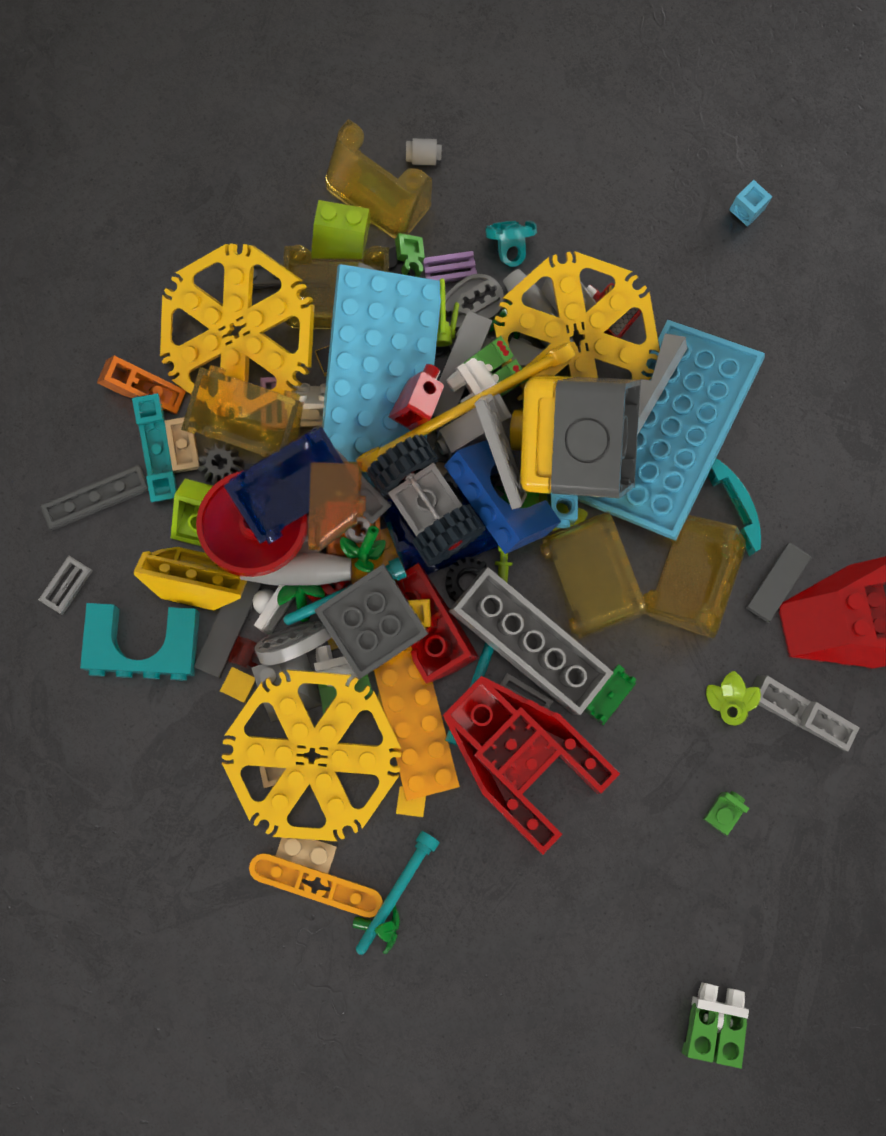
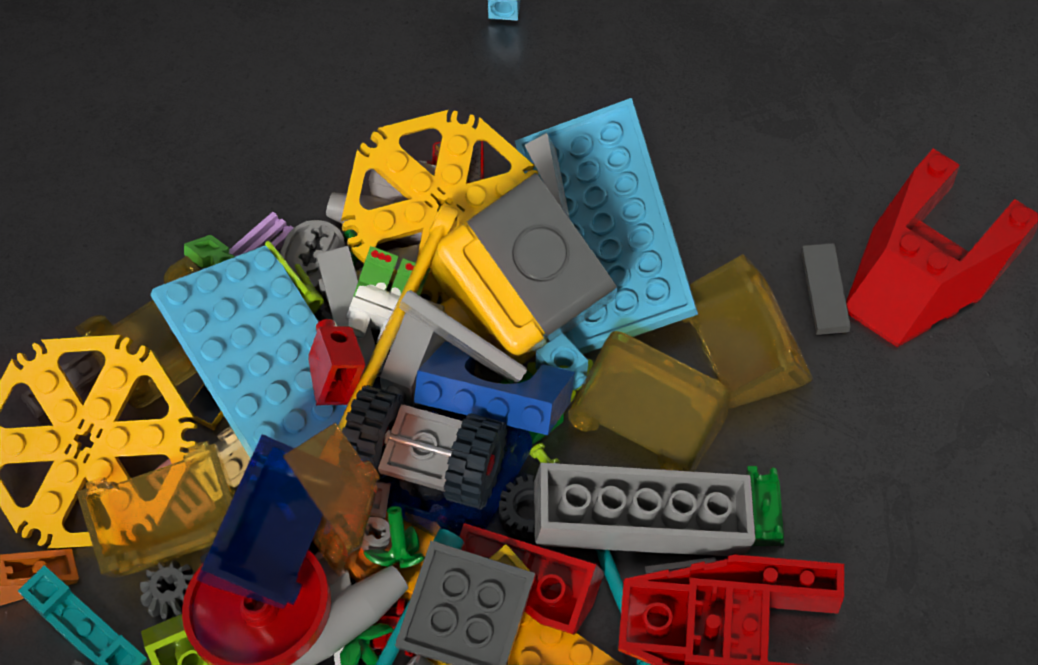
camera: 30 degrees left, 20 degrees down
tan plate [165,416,200,473] -> none
lime slope [311,200,370,267] -> none
clear yellow windscreen [325,119,432,239] -> none
light grey brick [406,138,442,165] -> none
teal tile [485,221,537,267] -> none
bright green bracket [703,791,749,836] -> none
lime plate [706,671,761,726] -> none
teal slope [707,458,761,556] -> none
light grey slope [752,675,859,751] -> none

